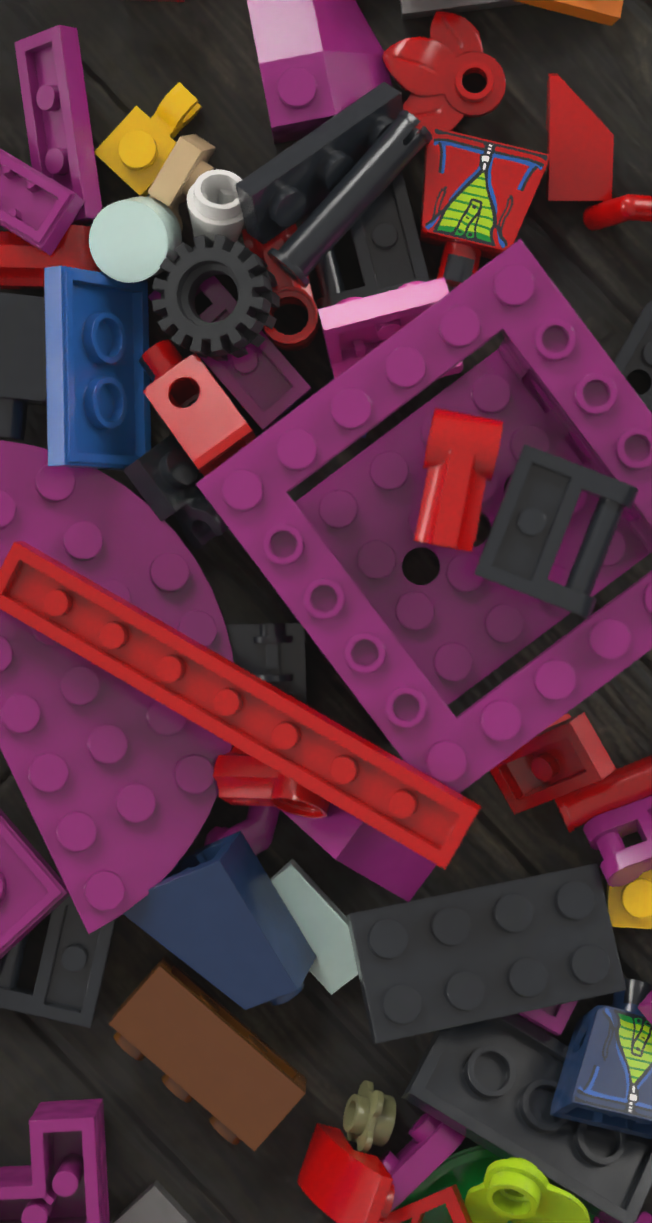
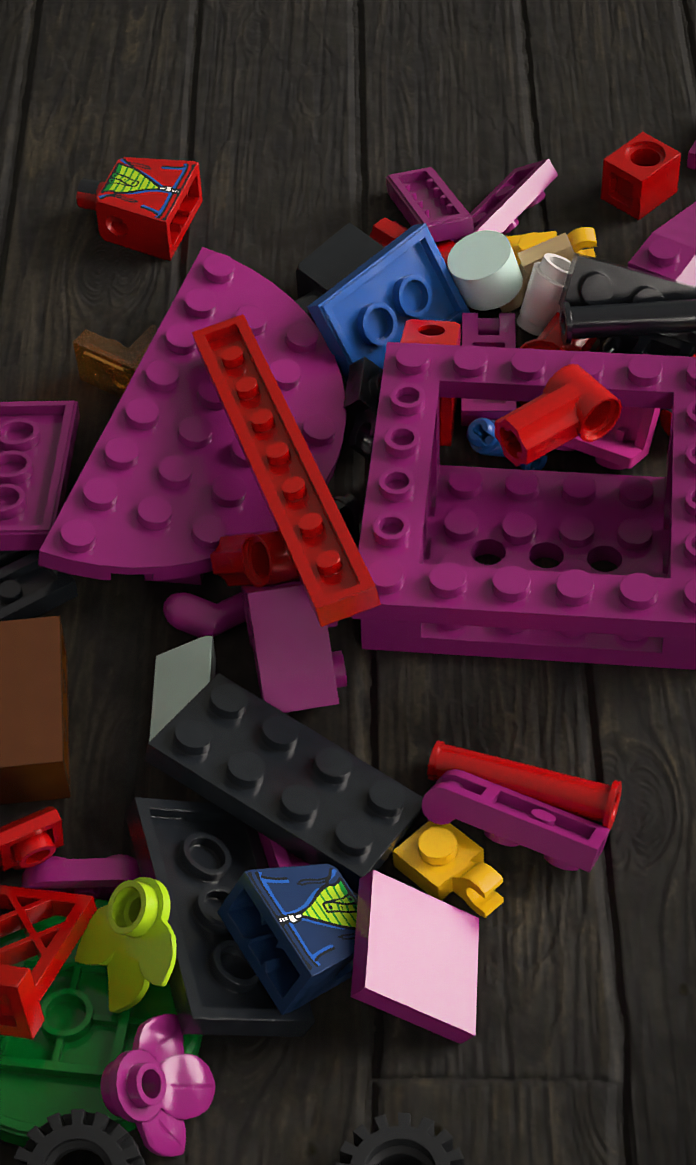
camera: 45 degrees right, 40 degrees down
dark blue slope [123,831,317,1010] -> none
black tyre [152,235,280,361] -> none
olive plate [343,1080,396,1153] -> none
black plate [473,444,639,618] -> none
red slope [490,712,616,815] -> none

